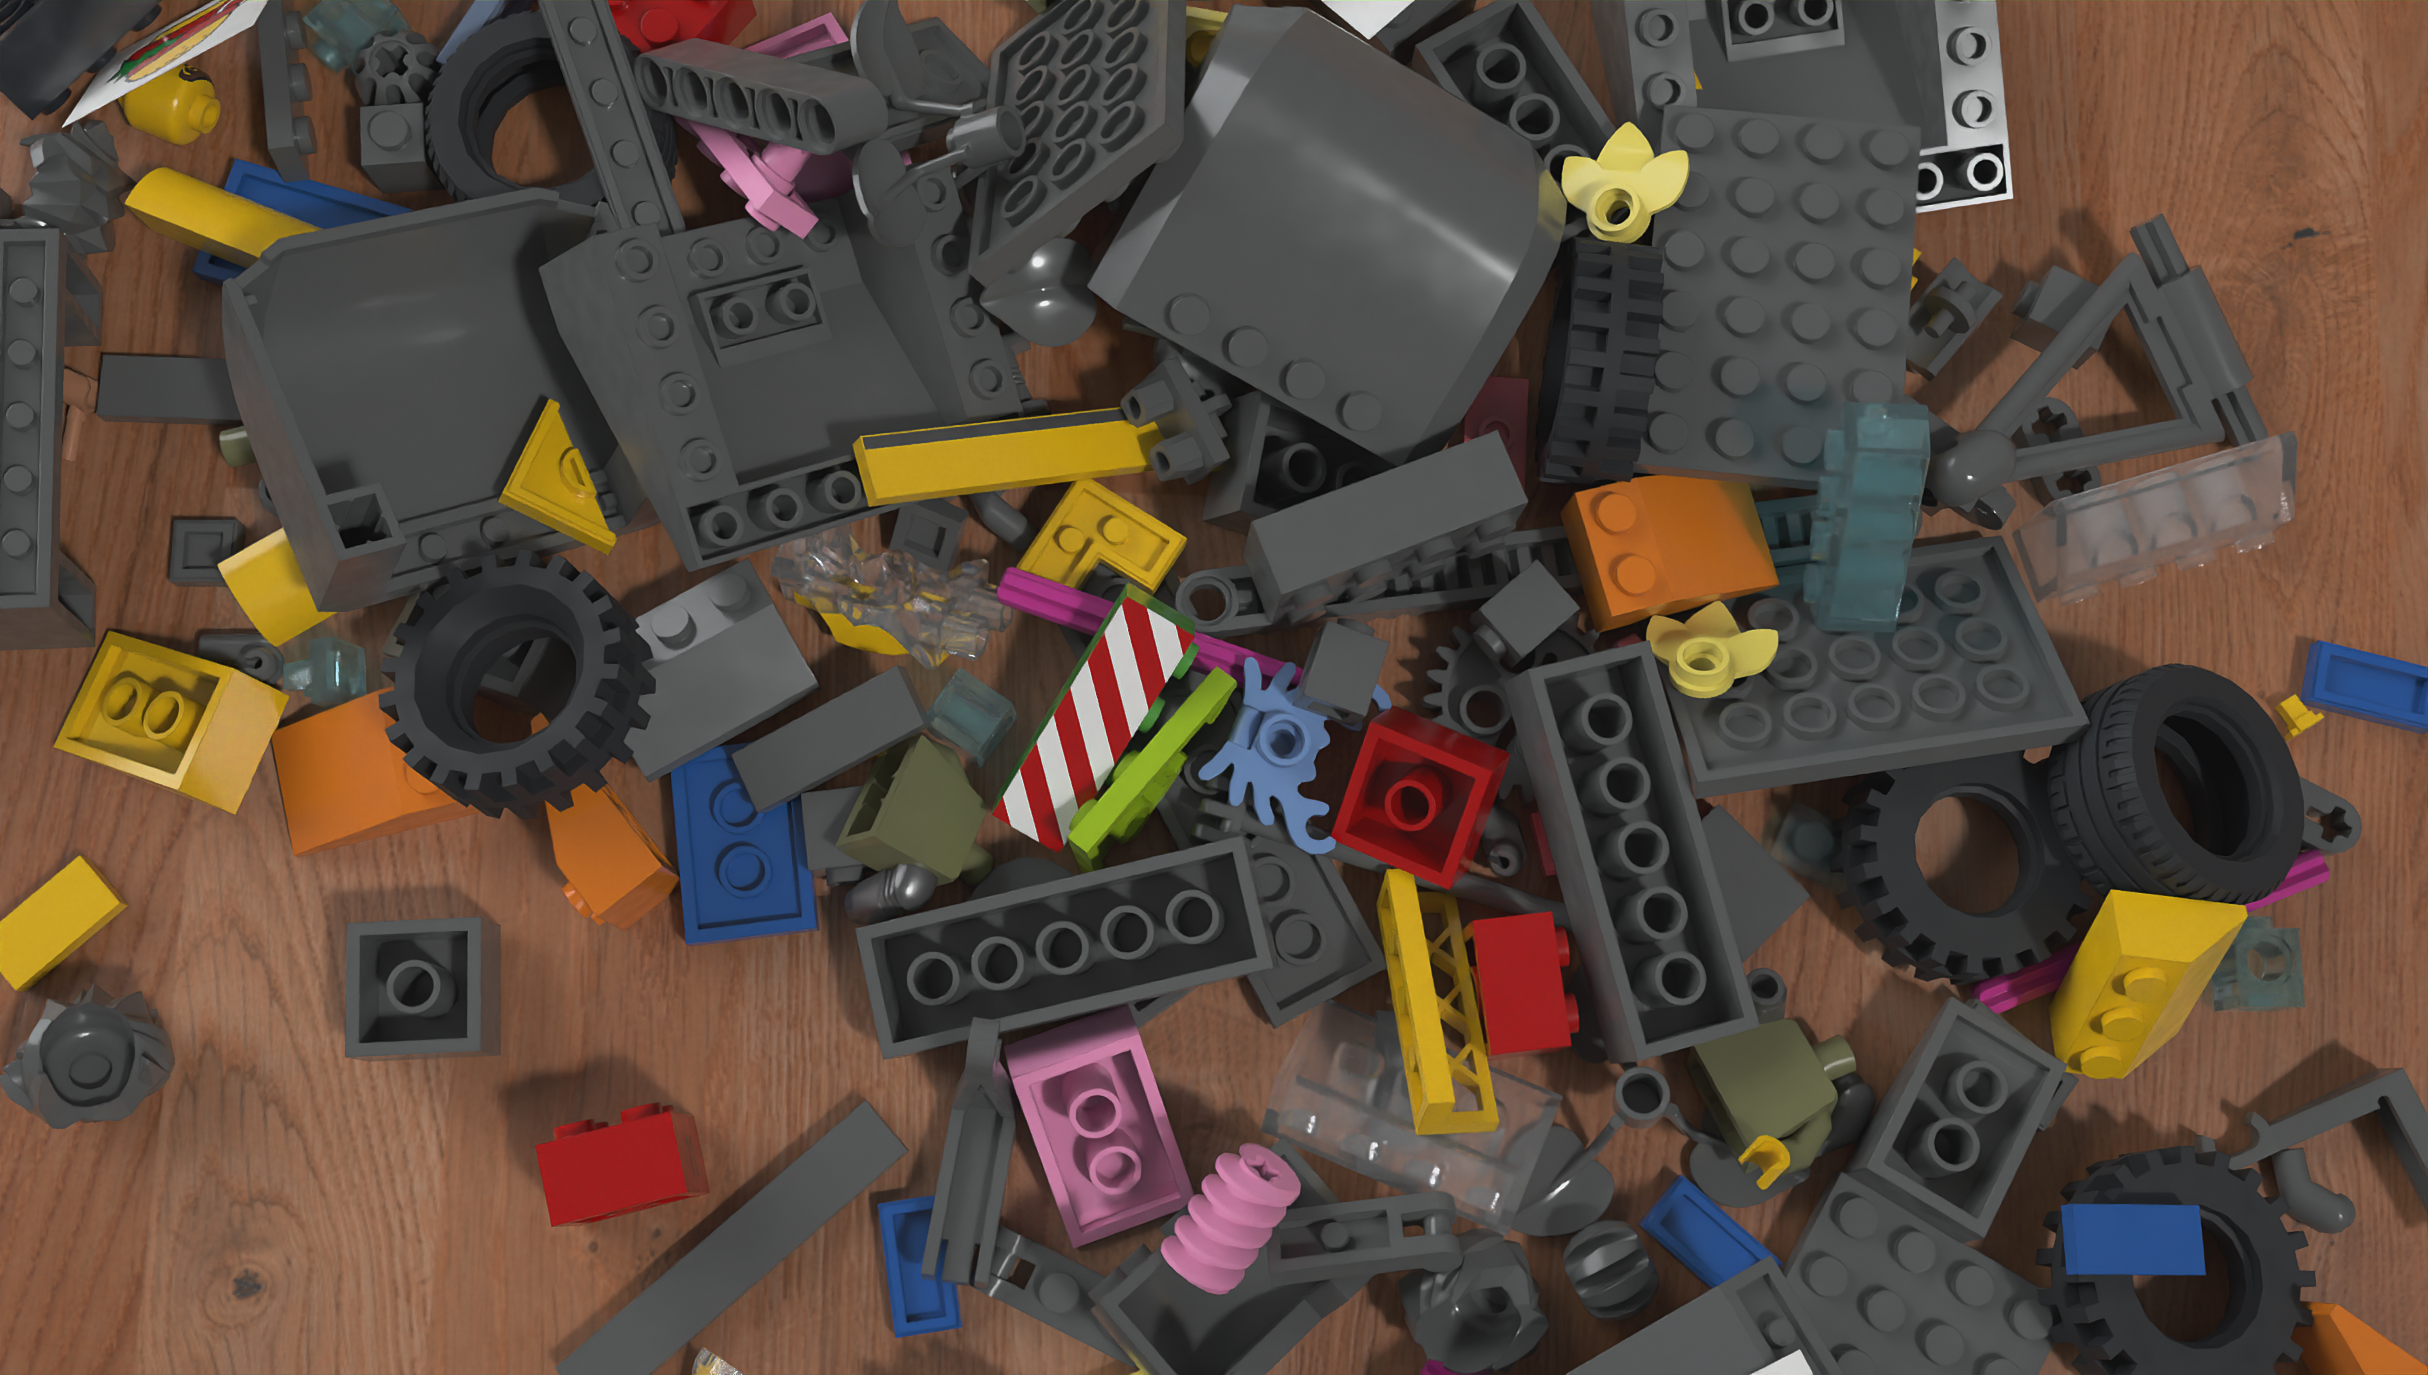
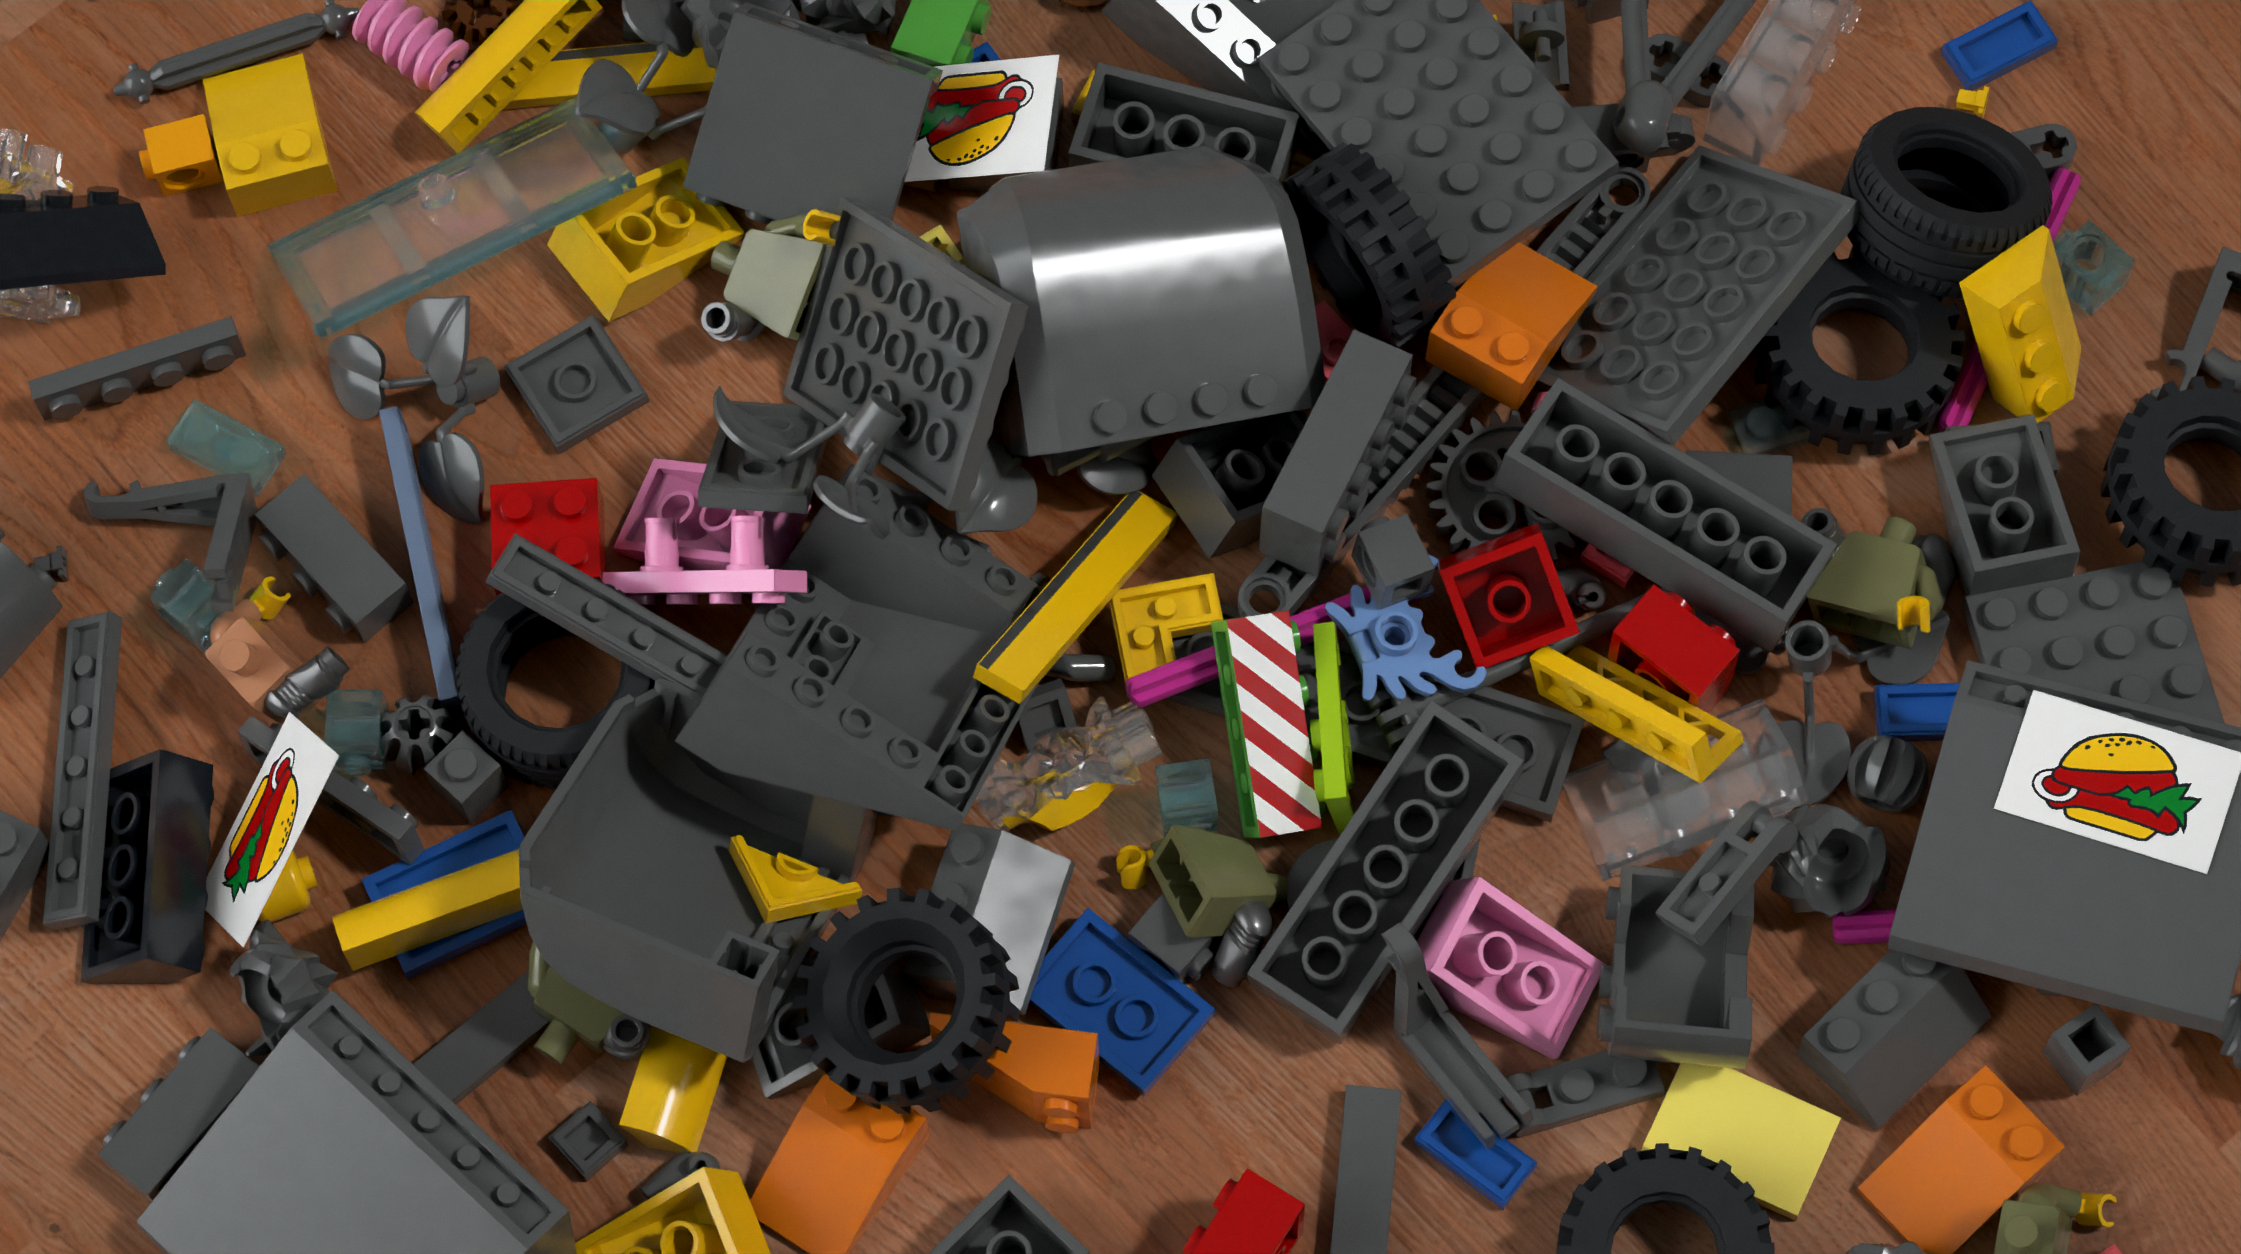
camera: 35 degrees left, 10 degrees down
clear light blue tile [283,636,366,709] -> none
dark grey beam [633,38,888,155] -> none
dark grey tile [731,665,932,813] -> none
dark grey hips [1120,356,1232,486] -> none
bright pink piece [1161,1143,1301,1295] -> none
dark grey brick [1469,559,1580,668] -> none
light yellow plate [1562,122,1690,244] -> none
light yellow plate [1646,601,1778,698] -> none
clear light blue brick [1803,402,1931,633] -> none
blue tile [2061,1204,2206,1276] -> none

